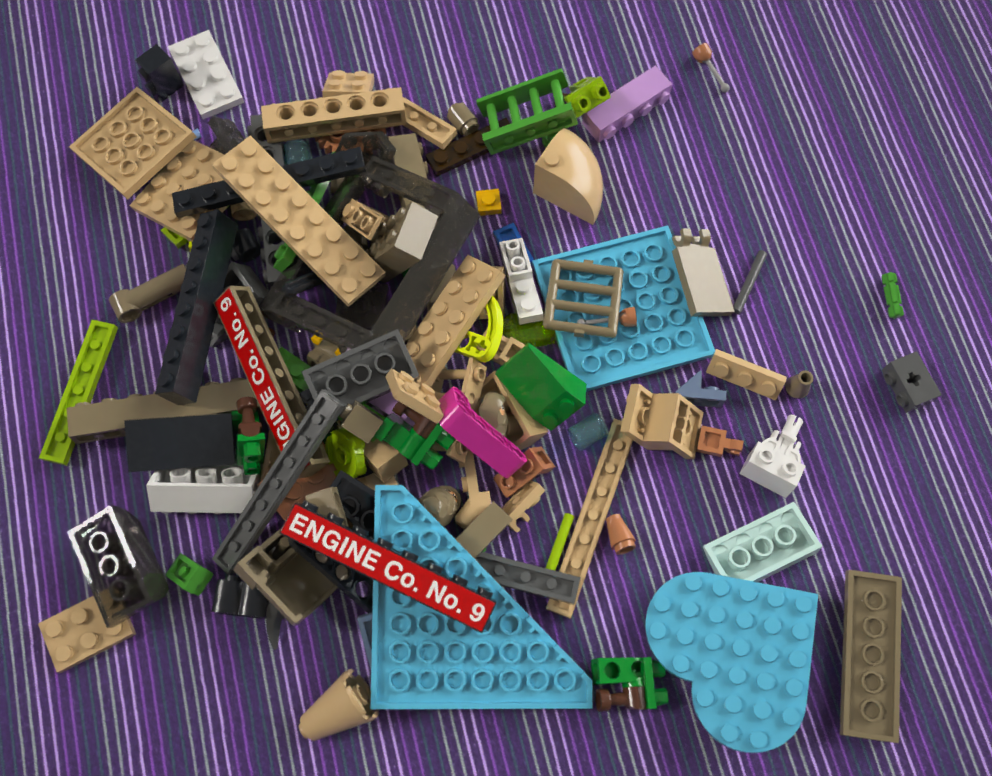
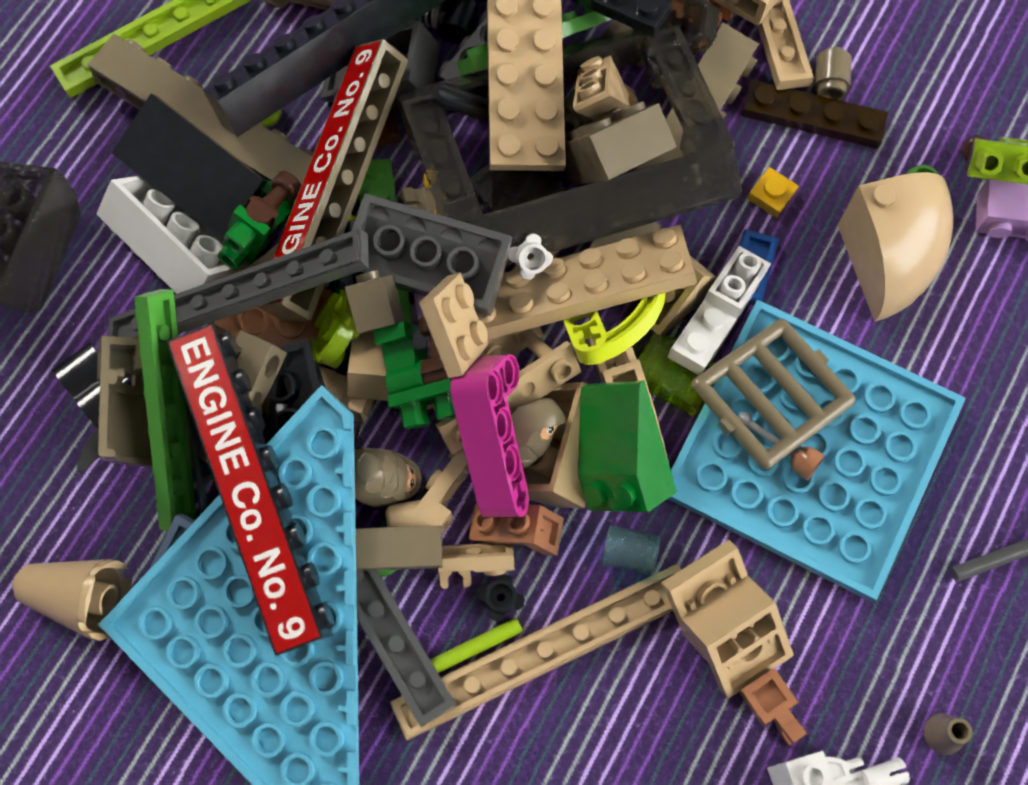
camera: 45 degrees right, 0 degrees up
bright green slope [165,553,213,596] -> none
bright green fence [476,68,578,155] -> none
nougat cone [606,514,636,555] -> none
tile [672,228,735,317] -> none
sand blue slope [675,370,726,408] -> none
tan plate [706,349,787,400] -> none
none -> bright green plate [134,289,196,531]
none -> black plate [478,574,524,622]
none -> white plate [508,234,553,280]

